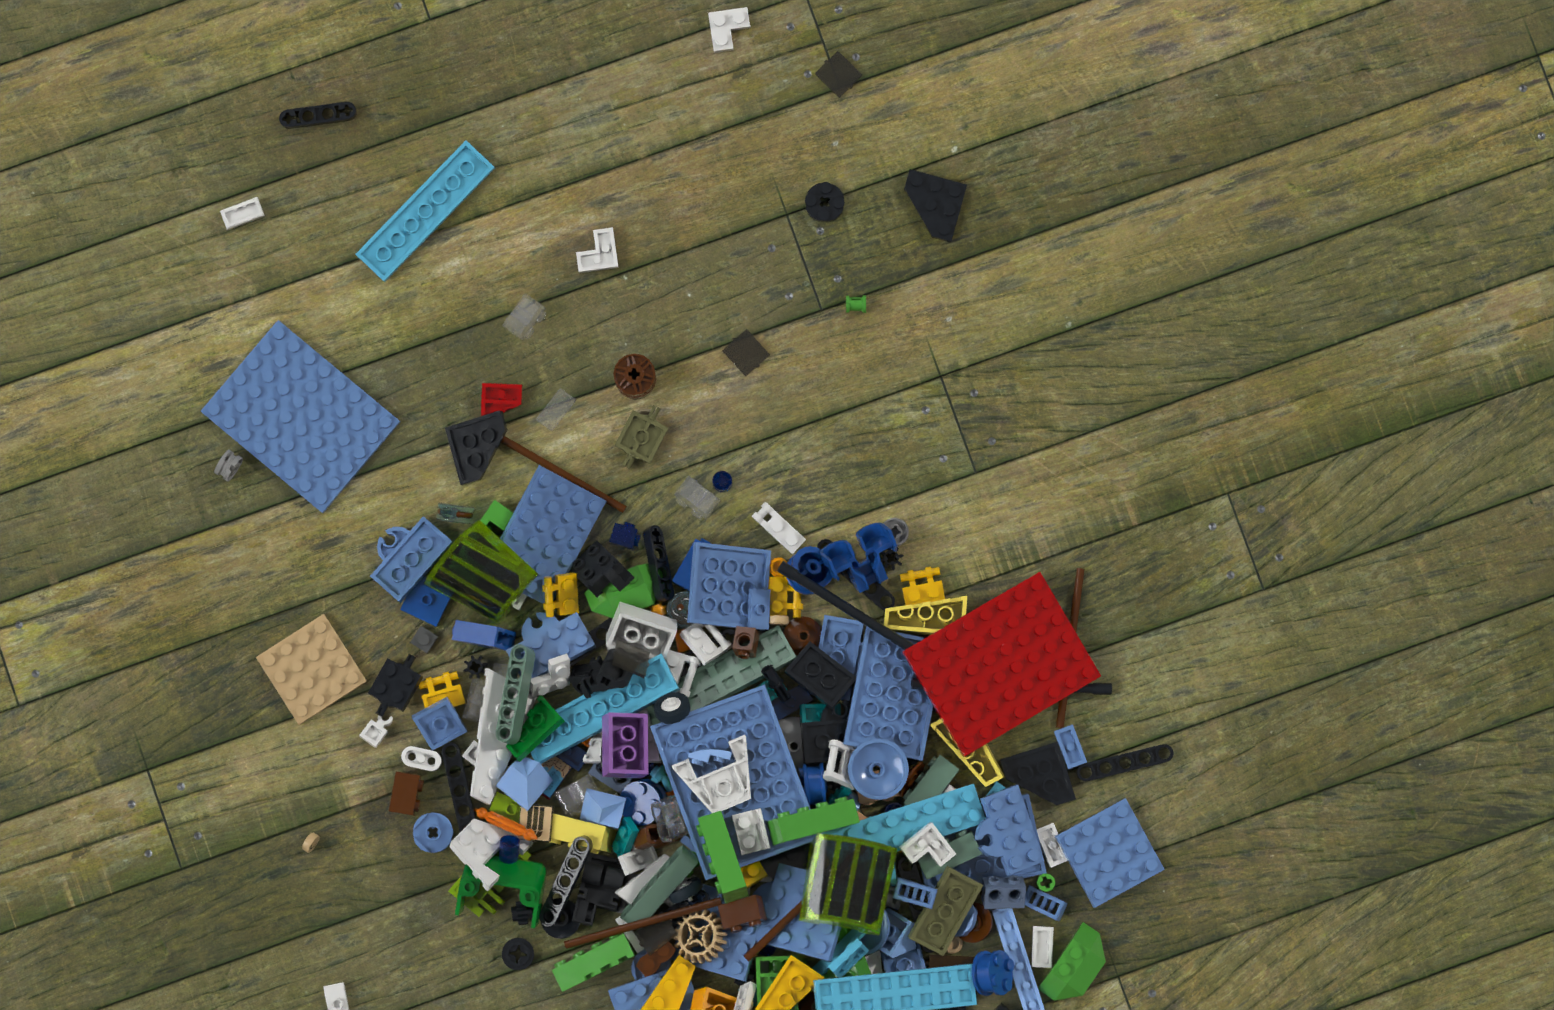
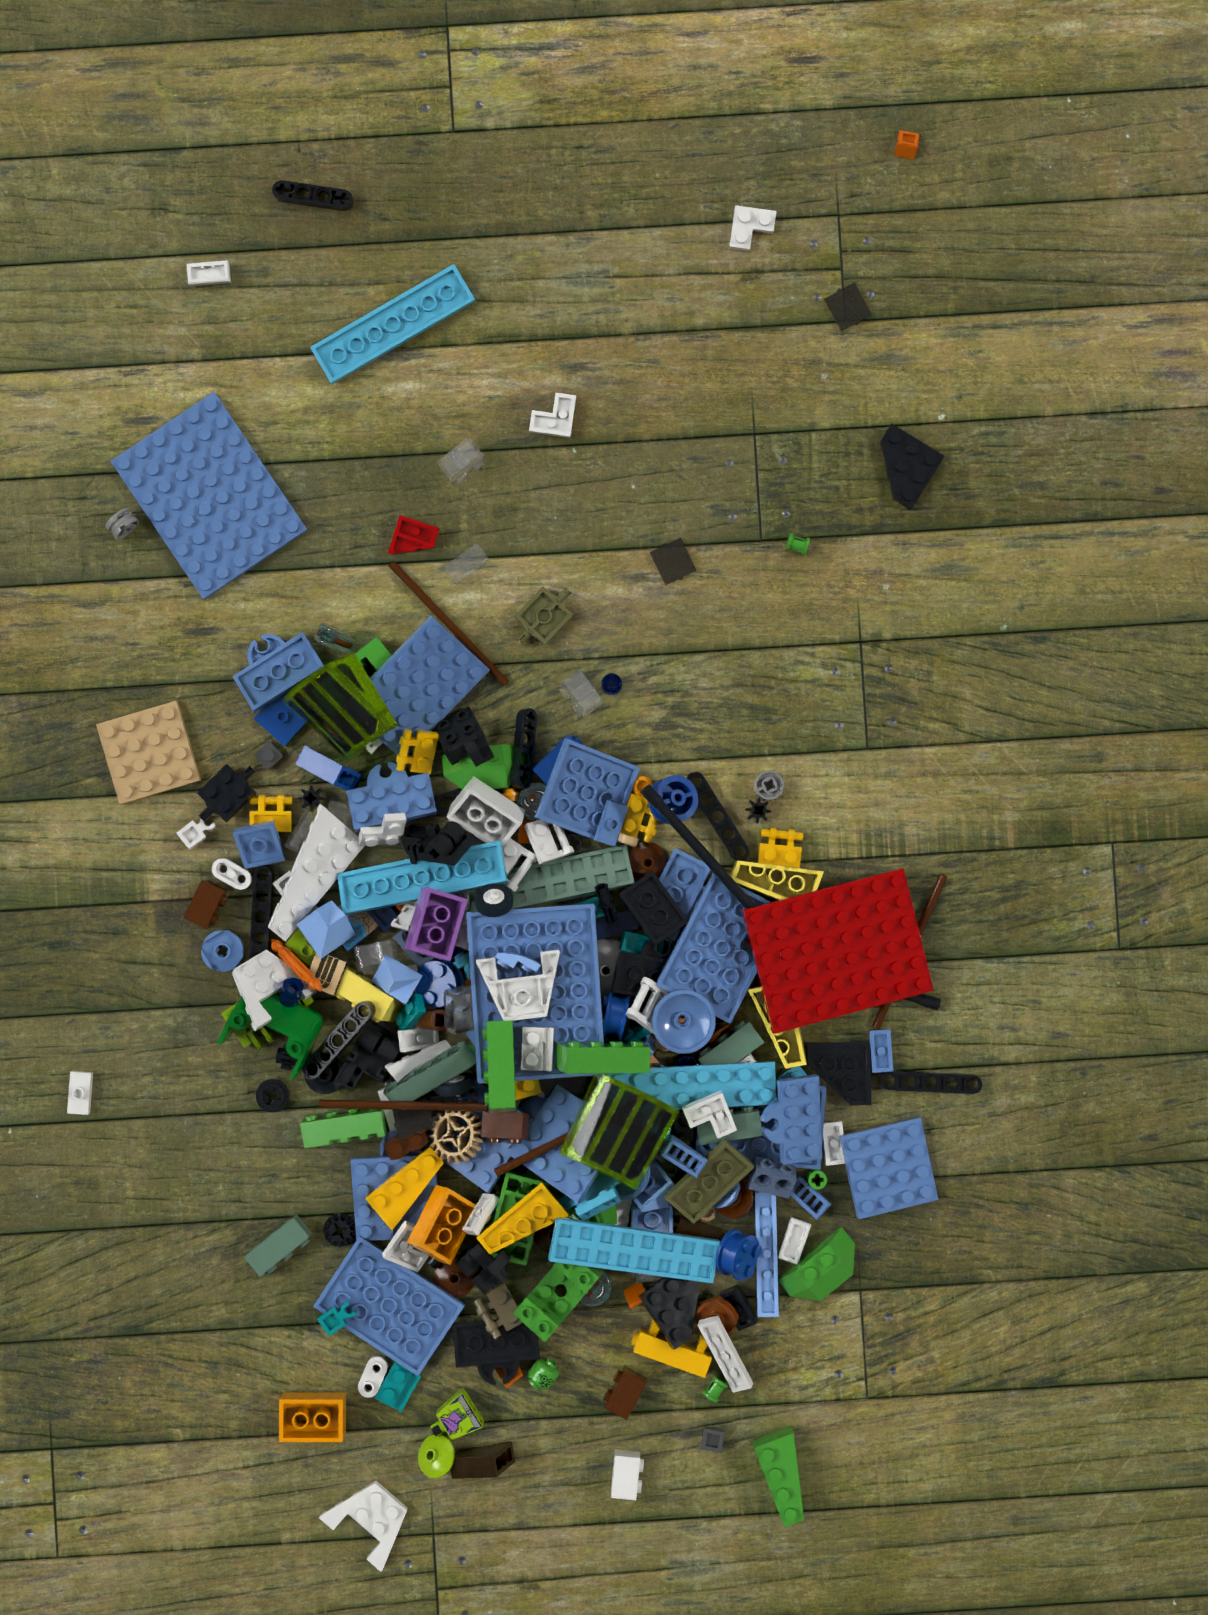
camera: 10 degrees right, 5 degrees up
tan tile [302,832,320,853] -> none
black plate [445,410,508,486] -> none
sand green beam [496,644,535,745] -> none
green wing [506,695,565,762] -> none
clear blue brick [609,522,641,550] -> none
clear smoke piece [612,639,650,678] -> none
reddish brown wheel [613,353,657,400] -> none
reddish brown brick [732,626,759,659] -> none
white plate [752,502,806,555] -> none
black plate [805,182,845,223] -> none
blue piece [820,522,897,593] -> none

